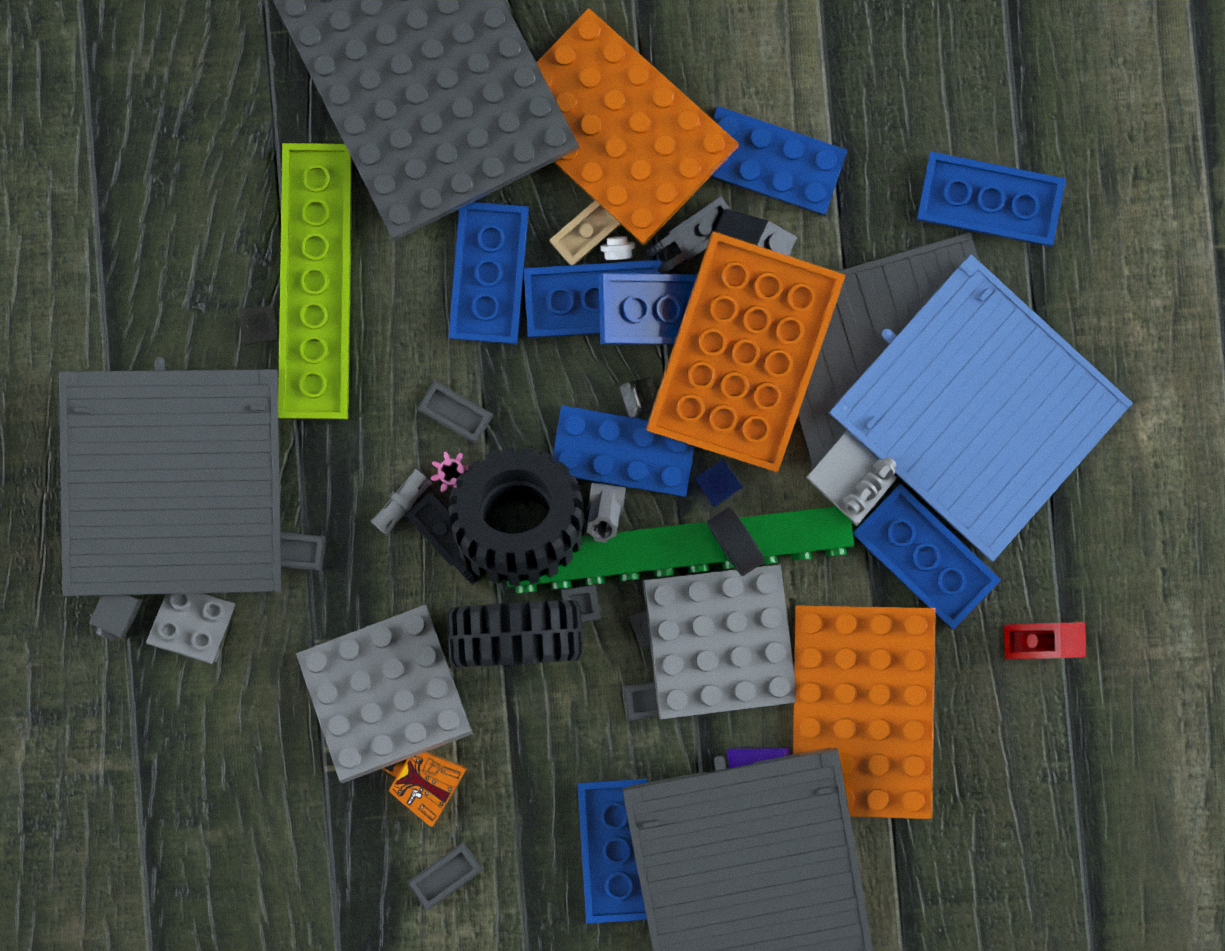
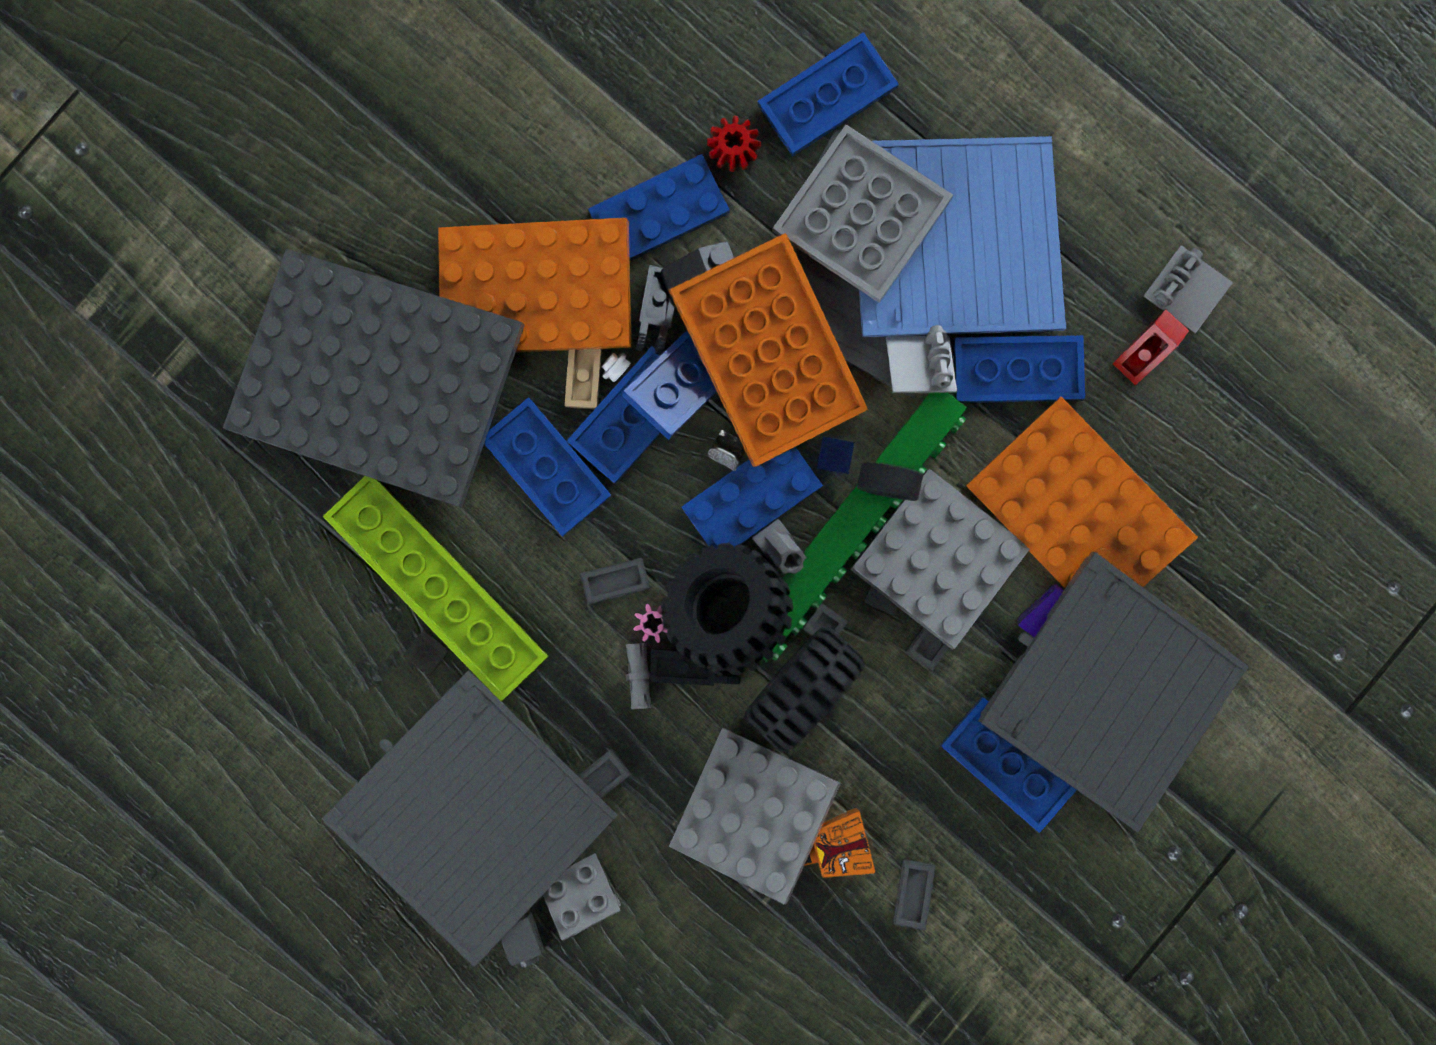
camera: 45 degrees left, 0 degrees up
none -> red gear [707,115,761,172]
none -> light grey plate [772,124,953,303]
none -> light grey hinge [1144,245,1233,334]

